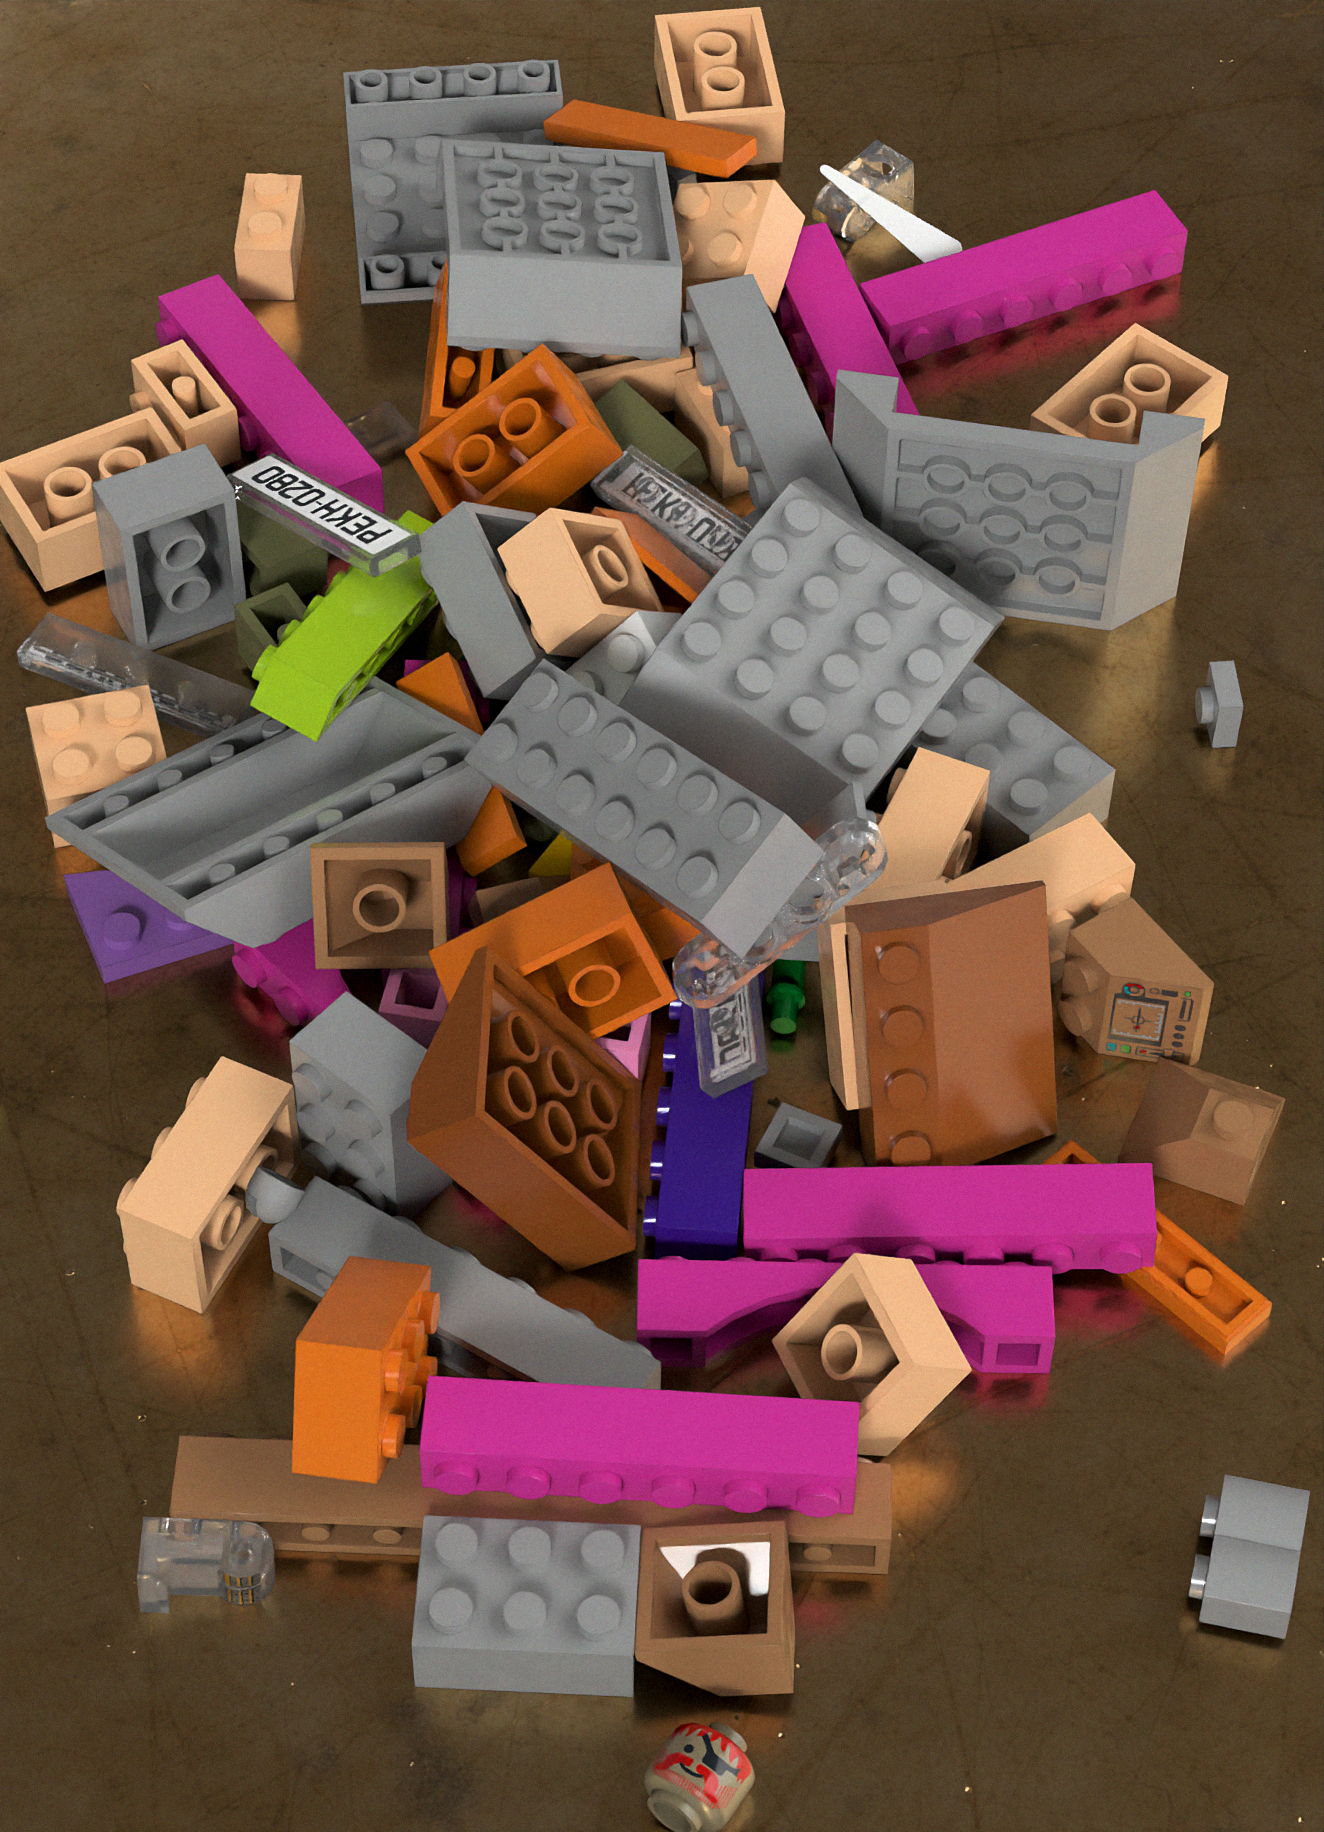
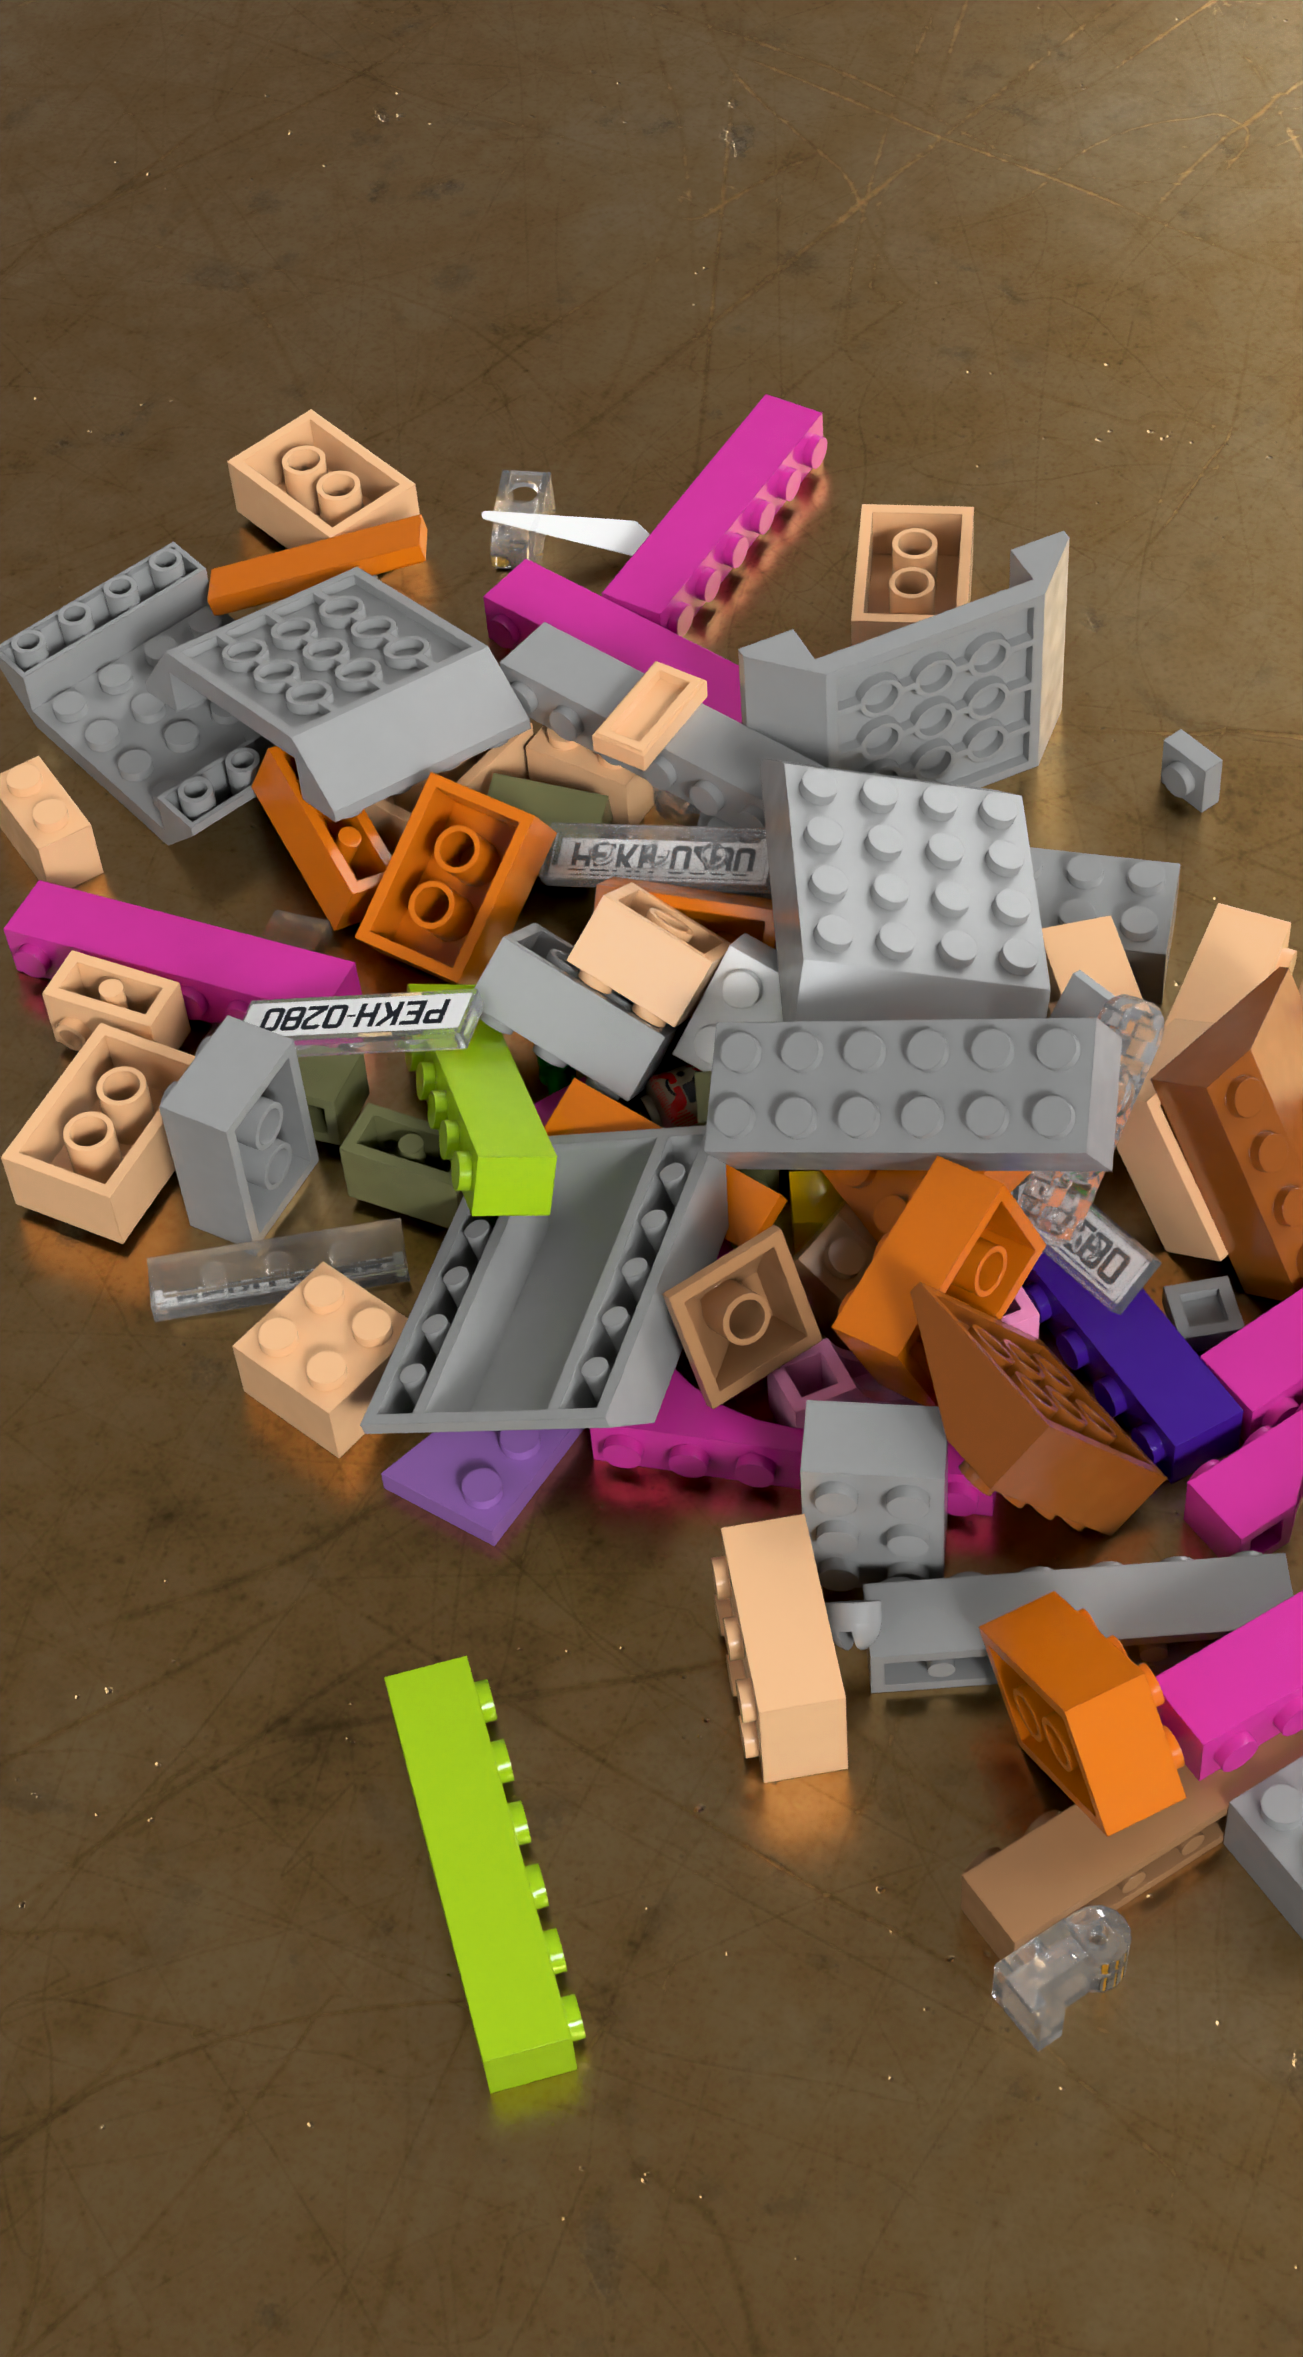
camera: 30 degrees left, 0 degrees up
light nougat brick [673,180,805,314] -> none
none -> light nougat tile [592,661,708,771]

